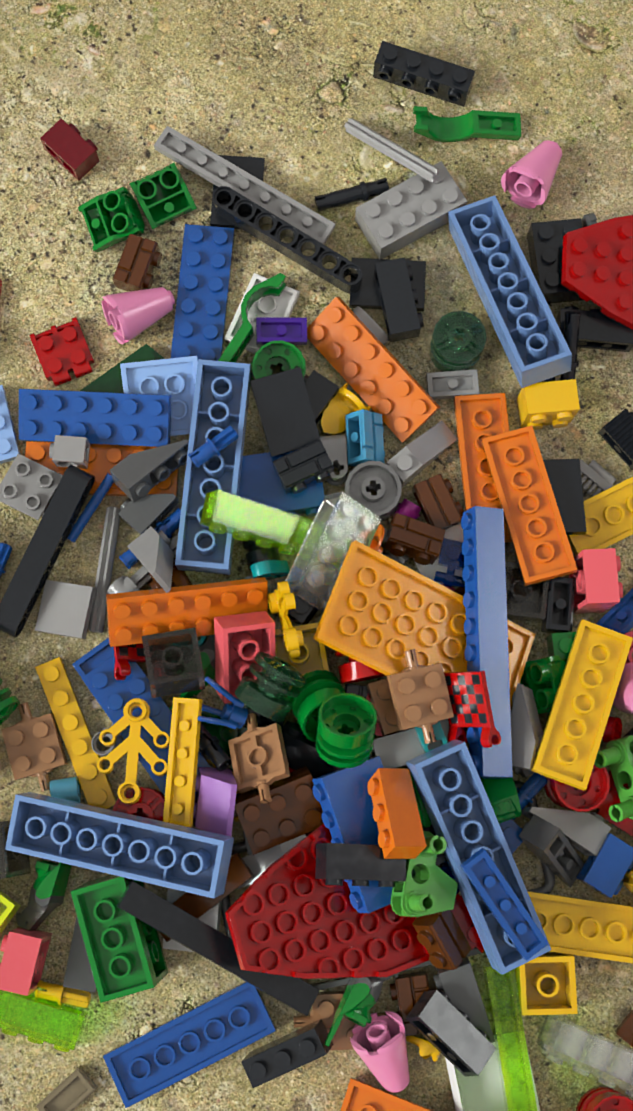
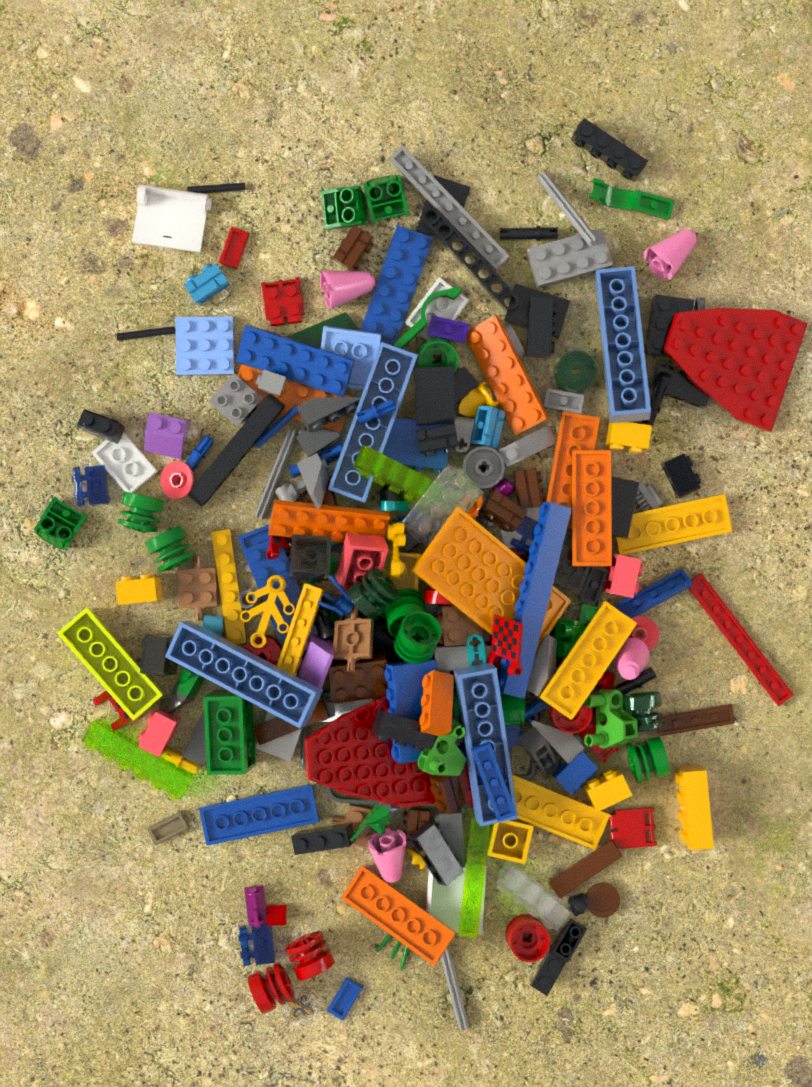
camera: 15 degrees right, 10 degrees up
light grey tile [35,580,96,639] -> none
dark red brick [40,119,100,181] -> none
black tile [116,881,320,1016] -> none
medium nougat plate [387,649,454,744] -> none

